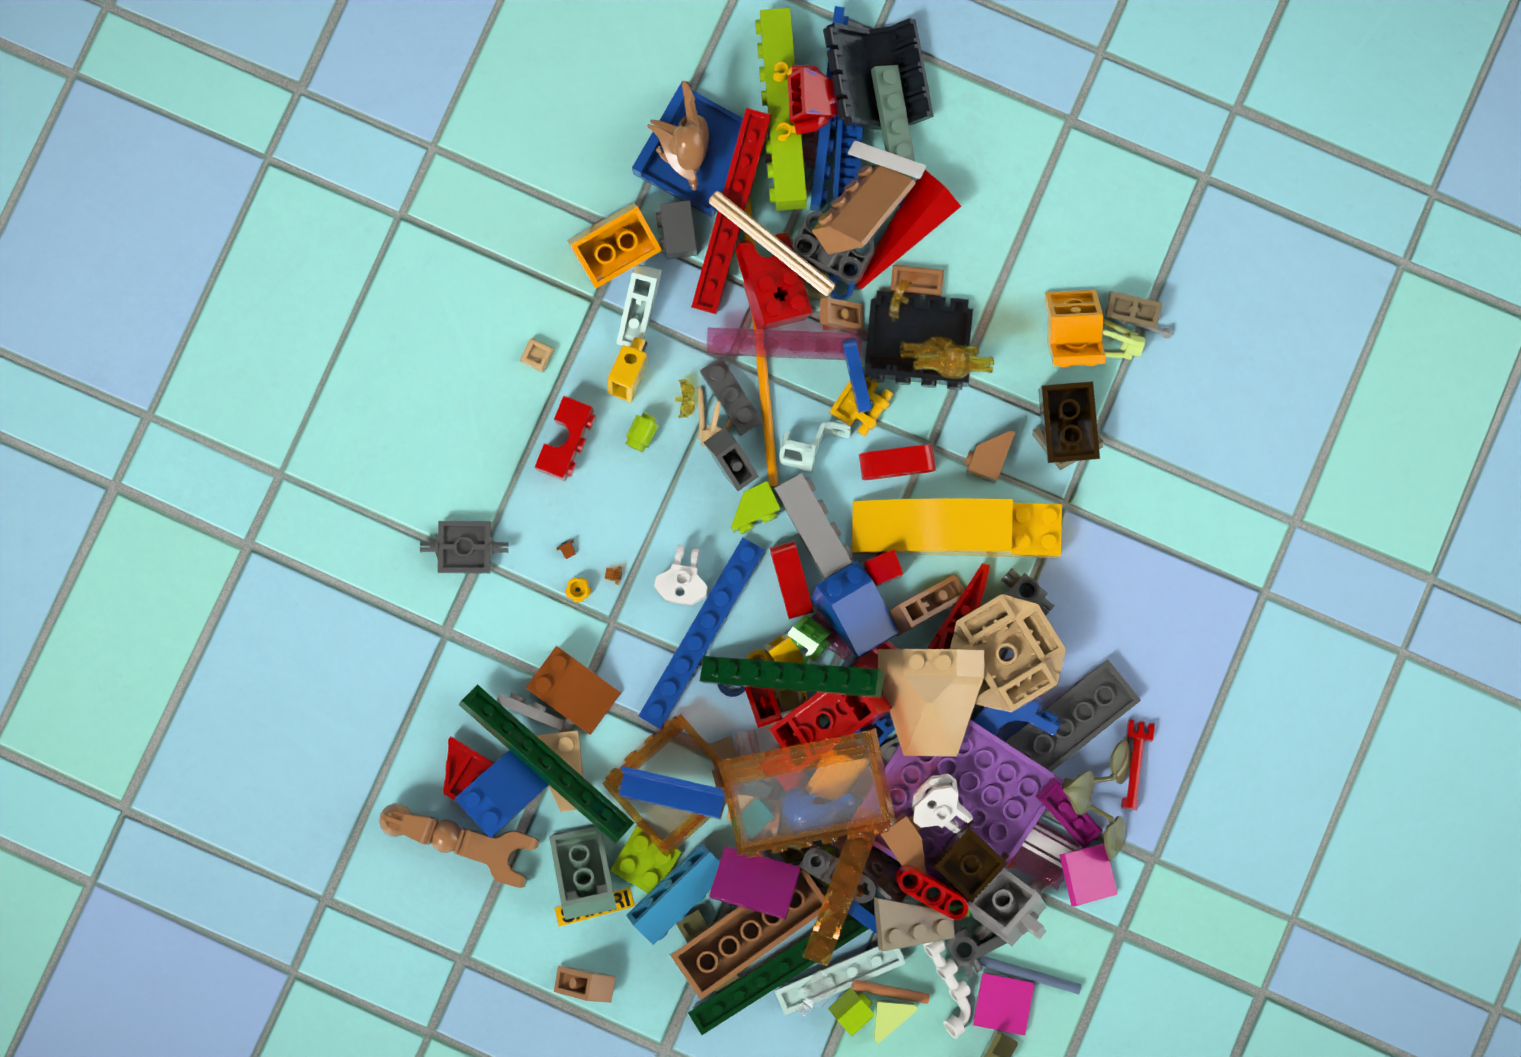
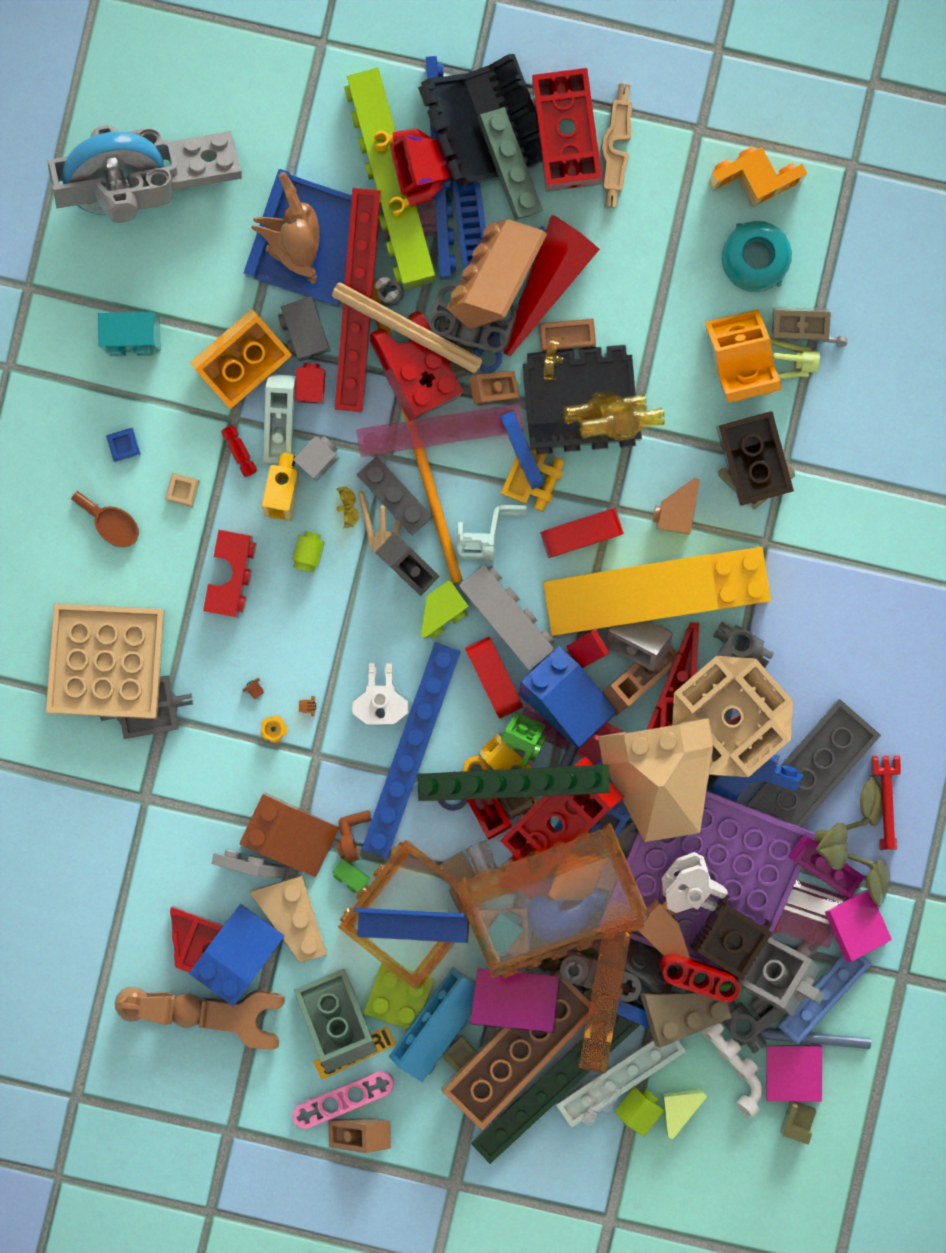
camera: 10 degrees left, 5 degrees up
dark green plate [459,684,635,844] -> none
white sticker [848,141,926,179] -> none
nougat piece [851,979,930,1004] -> none
none -> tan plate [46,604,165,719]
none -> light grey piece [47,125,242,223]
none -> dark orange piece [71,491,139,548]
none -> teal brick [98,312,161,357]
none -> blue tile [106,428,141,462]
none -> red axle [221,425,257,477]
none -> bright pink beam [292,1070,394,1129]
none -> light grey brick [293,435,339,481]
none -> red brick [295,363,326,404]
none -> bright green piece [332,858,370,893]
none -> dark orange plate [337,810,372,863]
none -> light grey hinge [375,277,404,306]
none -> red plate [532,68,602,192]
none -> tan piece [602,83,632,208]
none -> light grey slope [606,621,673,672]
none -> light orange bracket [709,146,807,207]
none -> teal piece [722,221,792,292]
none -> medium blue tile [777,954,872,1045]

